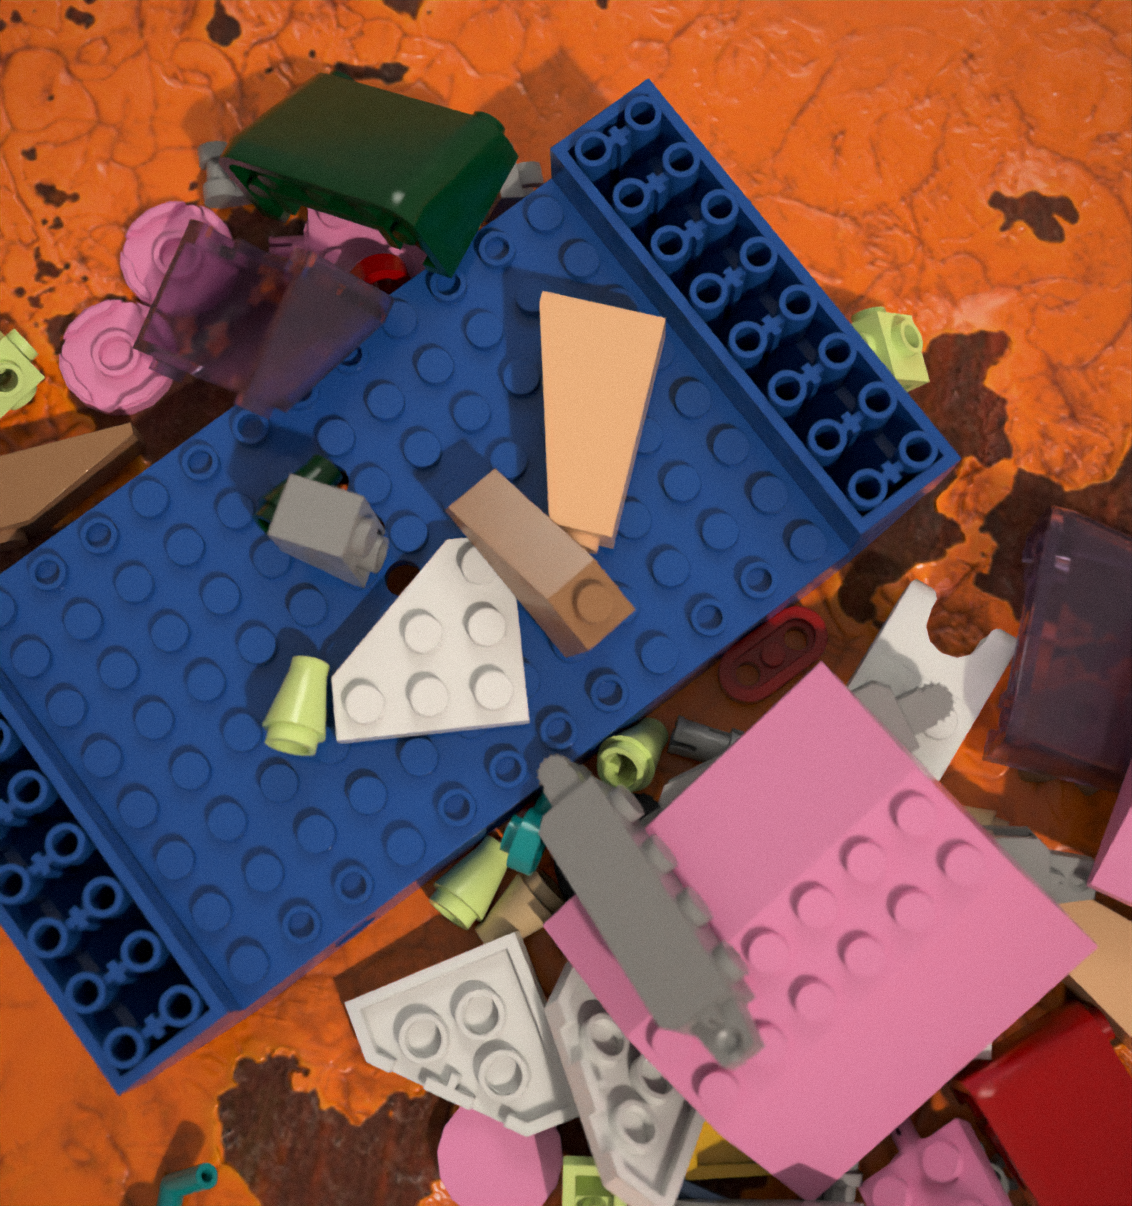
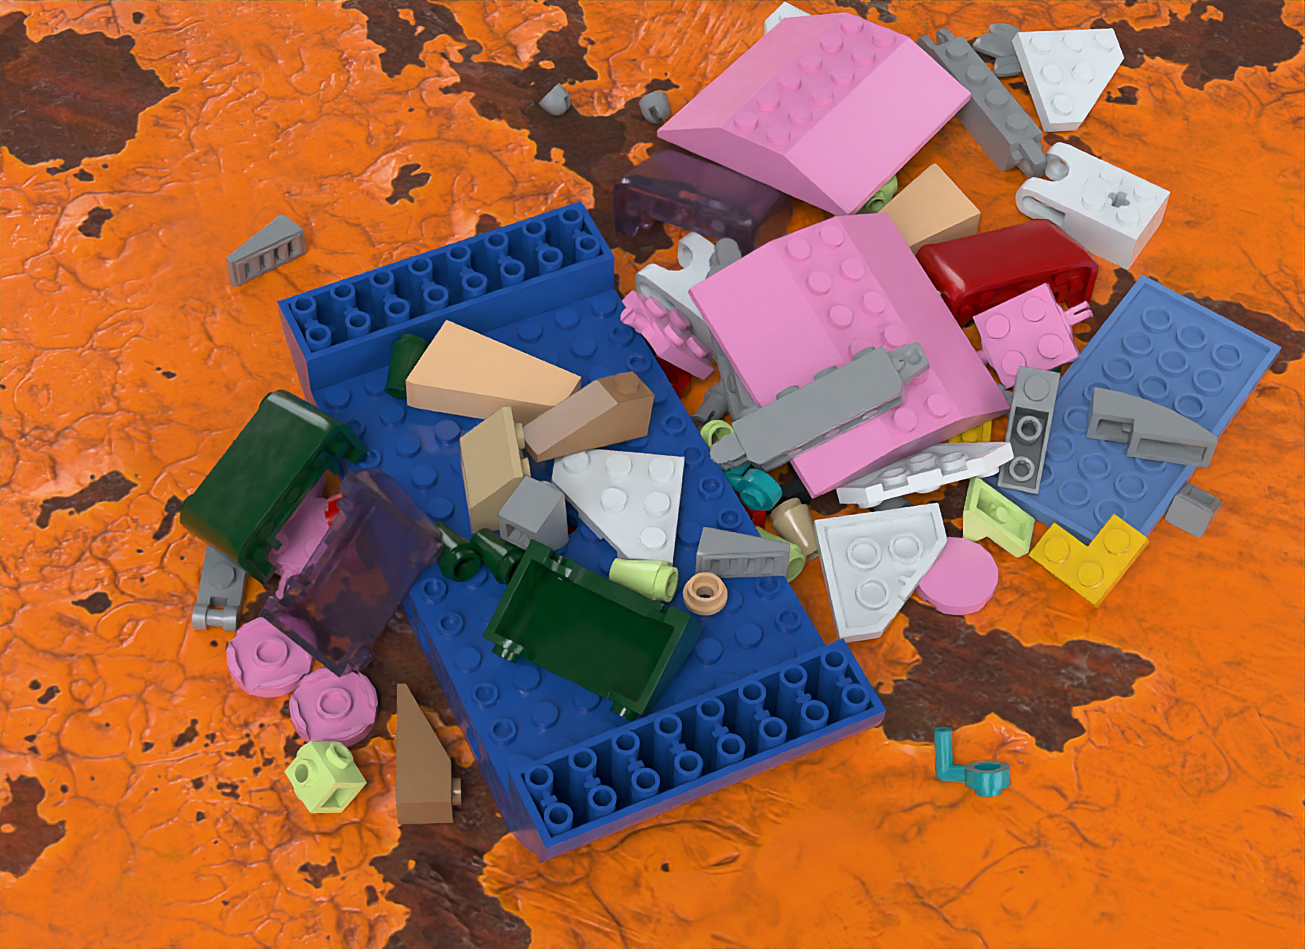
camera: 85 degrees left, 25 degrees down
none -> light grey slope [226,214,306,288]
none -> dark green cone [384,334,430,399]
none -> dark green cone [424,521,481,582]
none -> tan slope [460,406,531,533]
none -> dark green windscreen [482,539,704,722]
none -> bright pink plate [621,290,715,380]
none -> light nougat plate [683,572,727,615]
none -> light grey slope [695,527,790,578]

